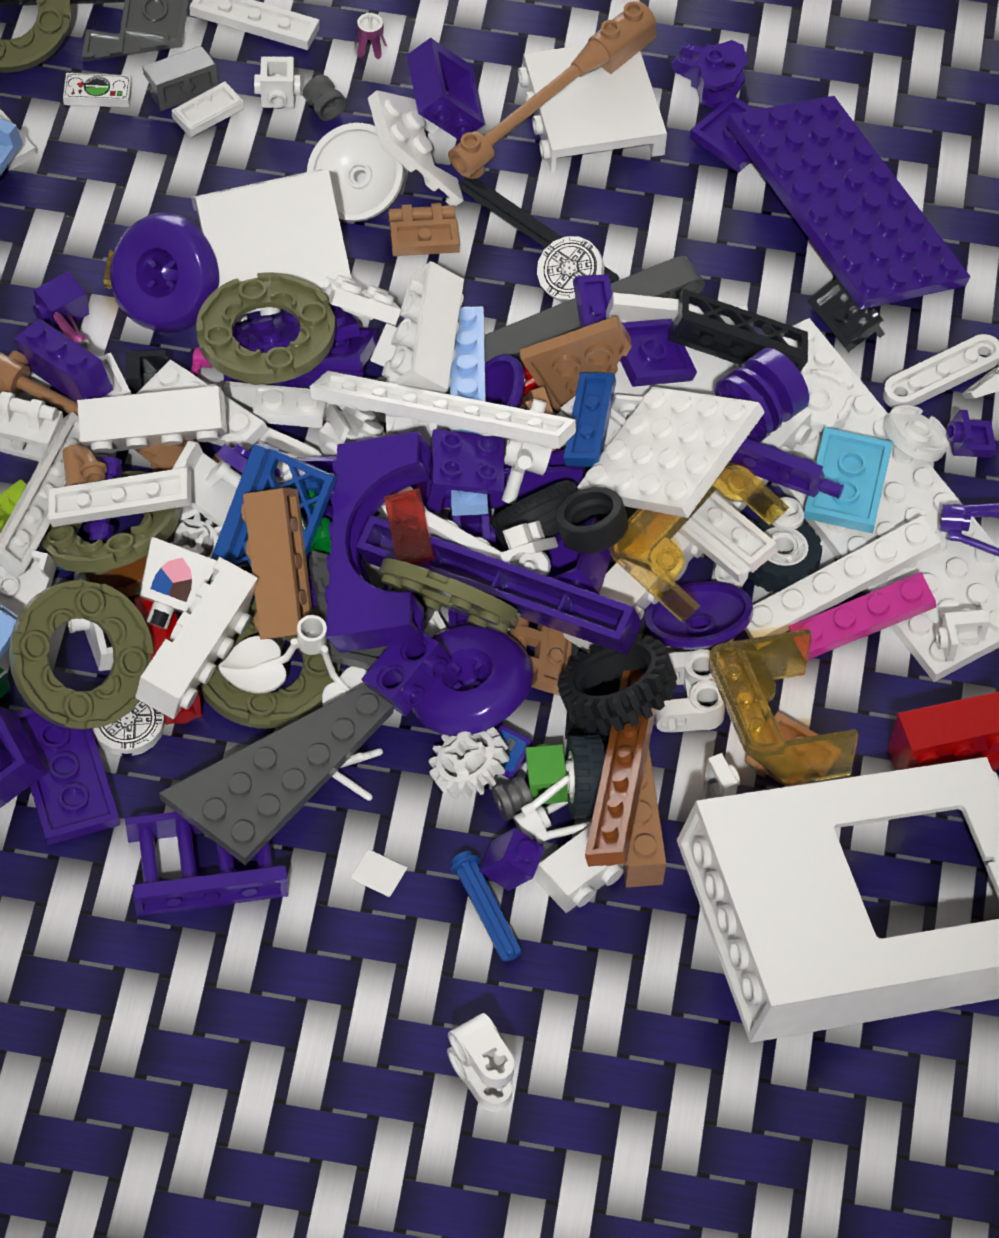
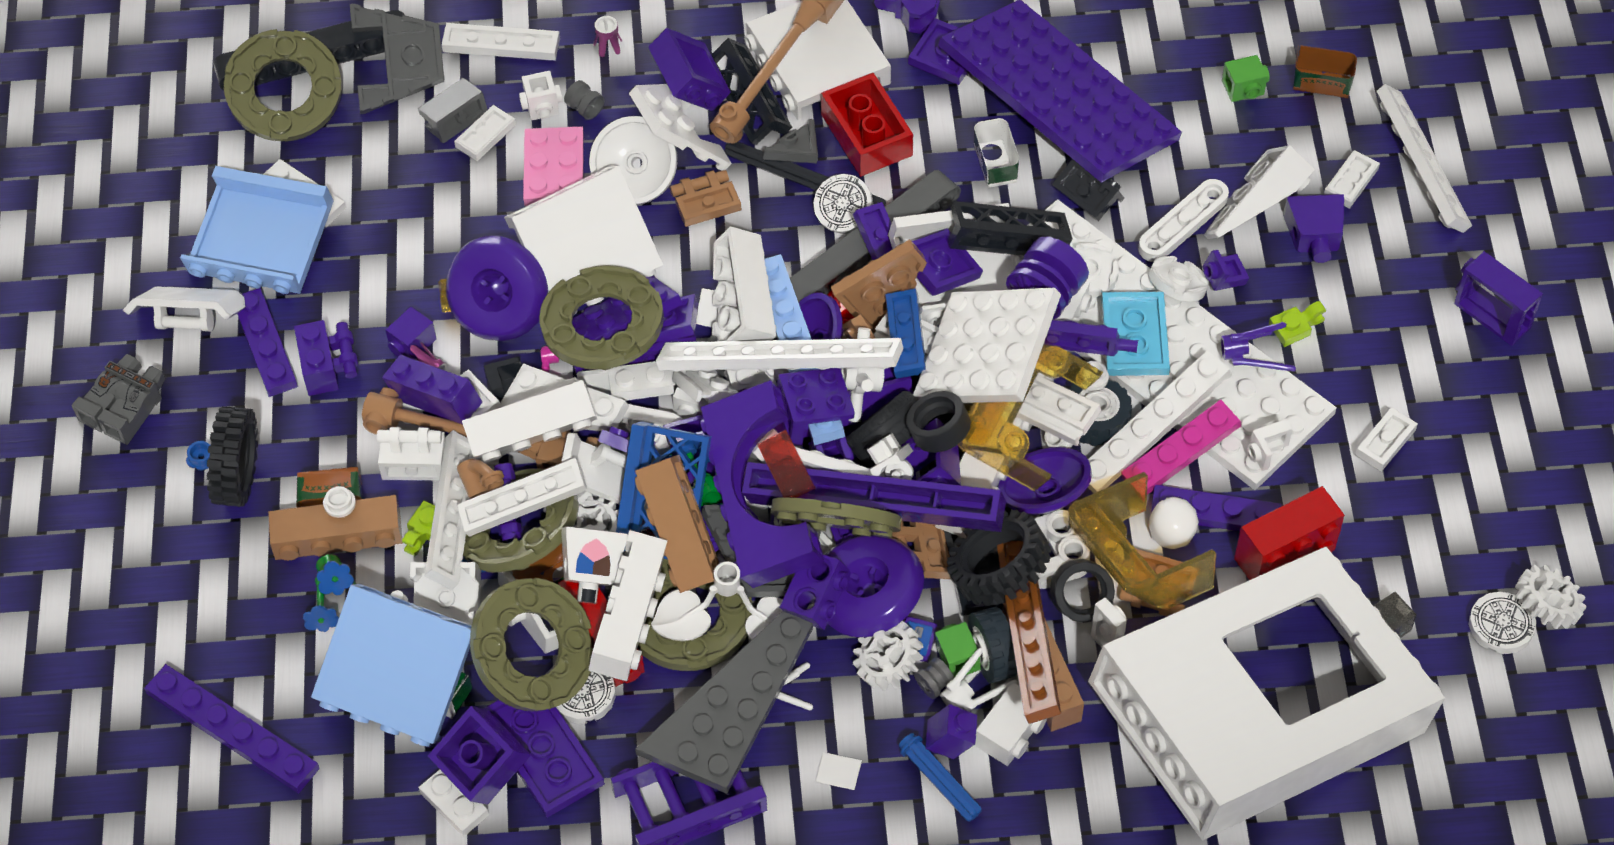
camera: 10 degrees left, 0 degrees up
white tile [63,73,132,107] -> none
white brick [321,275,401,326] -> none
none -> bright pink plate [523,127,584,206]
none -> black fence [711,38,793,145]
none -> dark grey tile [762,119,818,163]
none -> red brick [821,73,913,177]
none -> white piece [974,118,1019,188]
none -> black tyre [1050,559,1115,623]
none -> white hair [1149,497,1199,549]
none -> dark purple plate [1150,485,1282,531]

